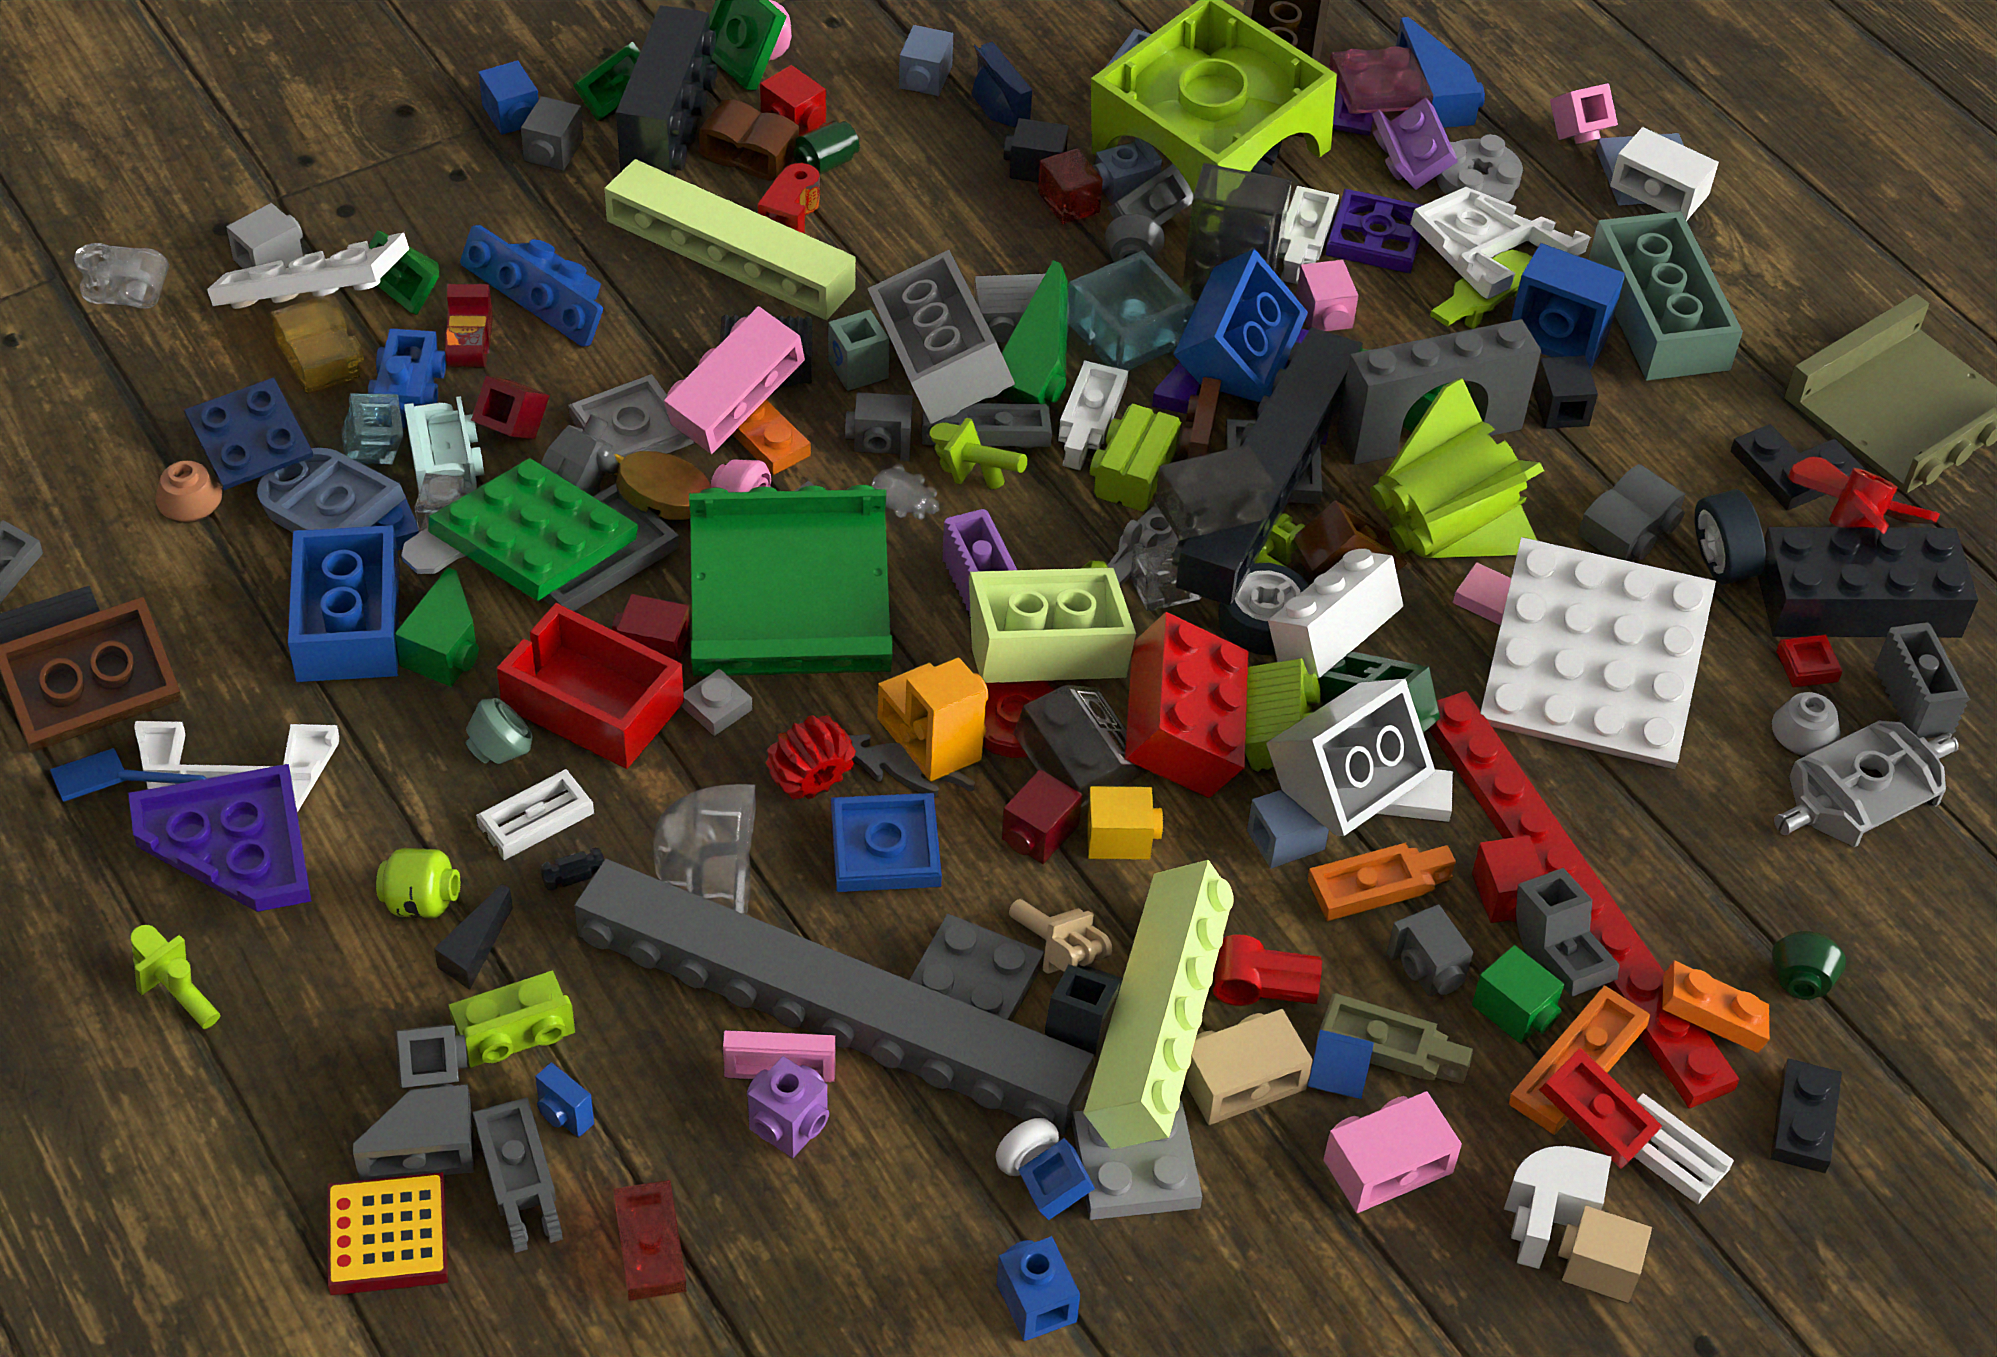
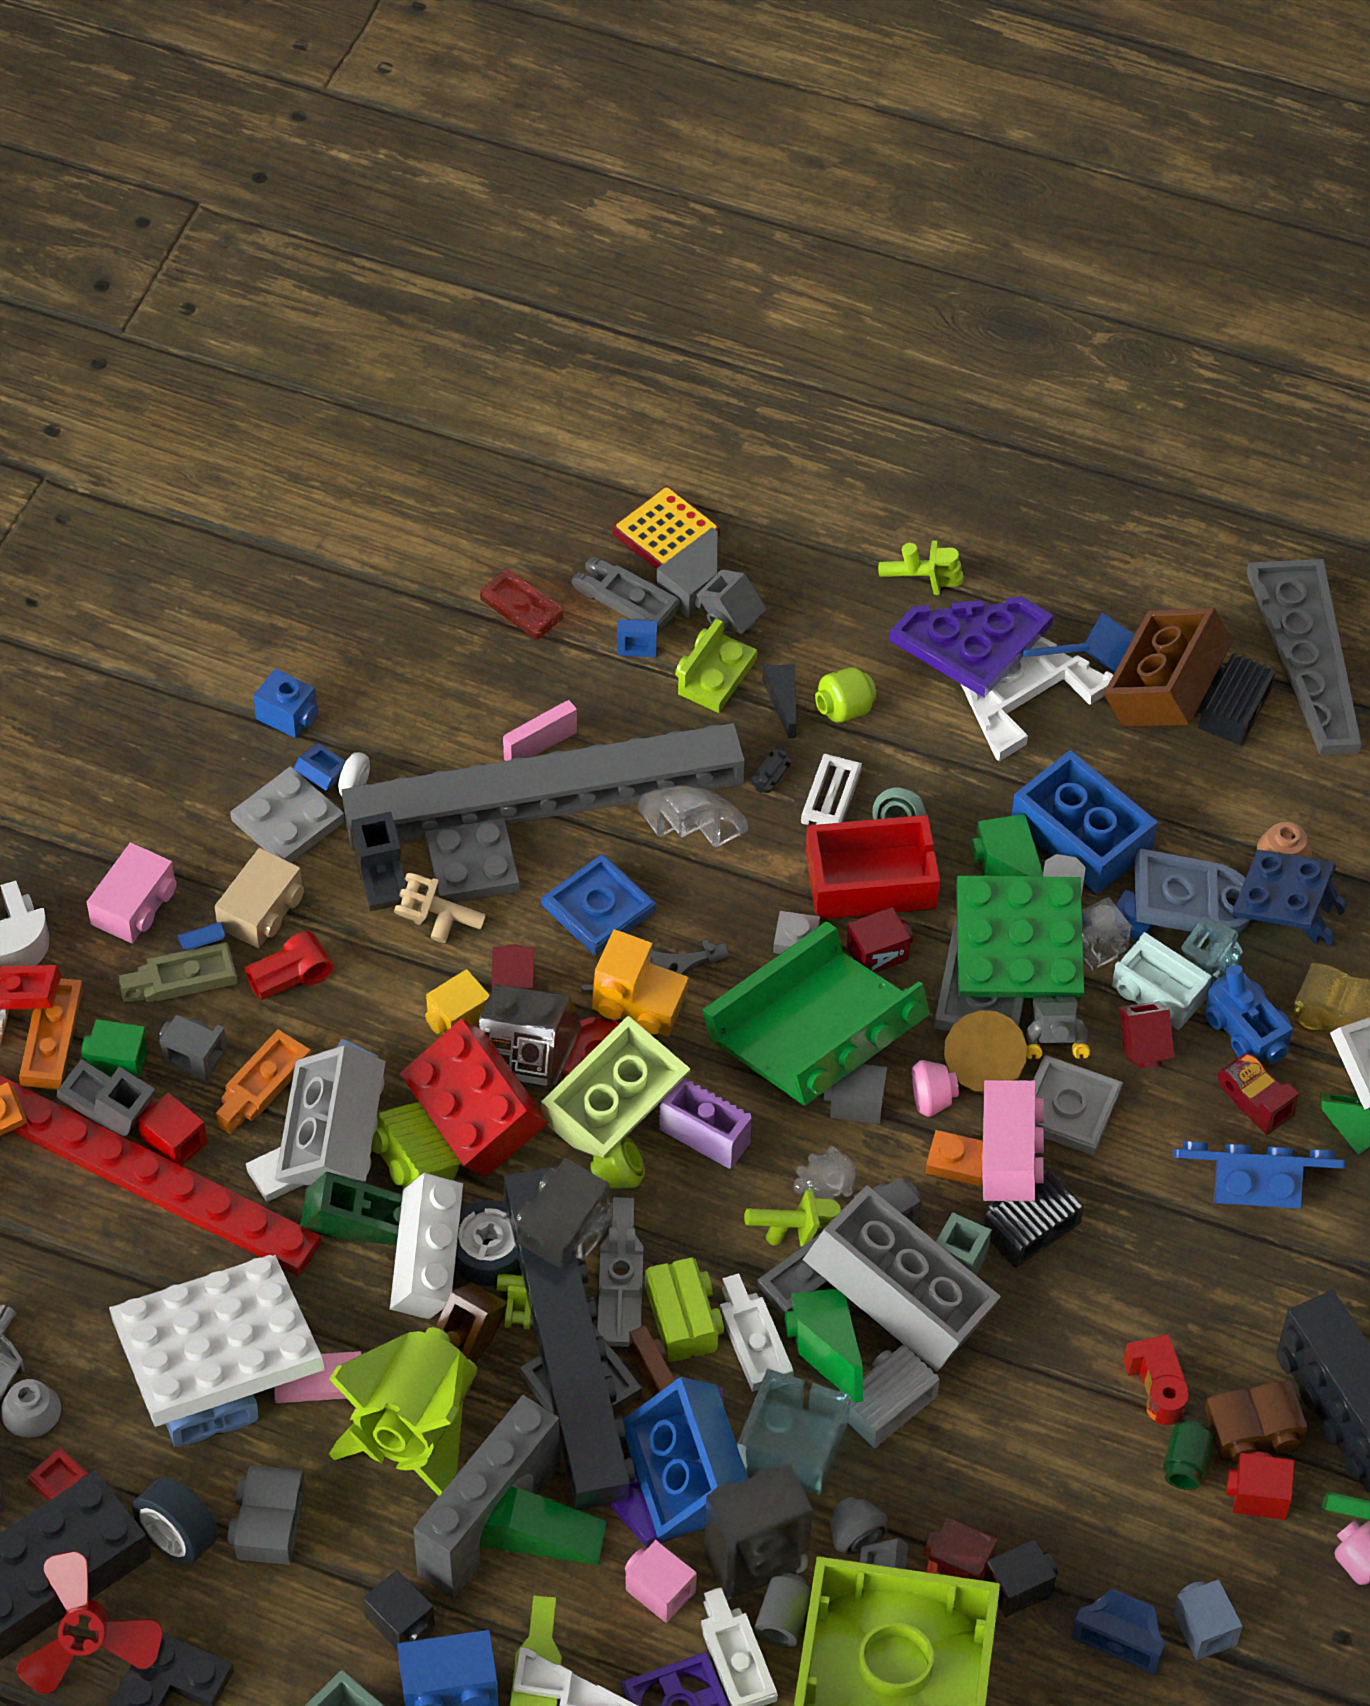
camera: 145 degrees right, 5 degrees up
yellowish green brick [604,159,856,320] -> none
medium lavender brick [747,1056,829,1158] -> none
red gear [766,715,856,800] -> none
yellowish green brick [1083,860,1233,1149] -> none

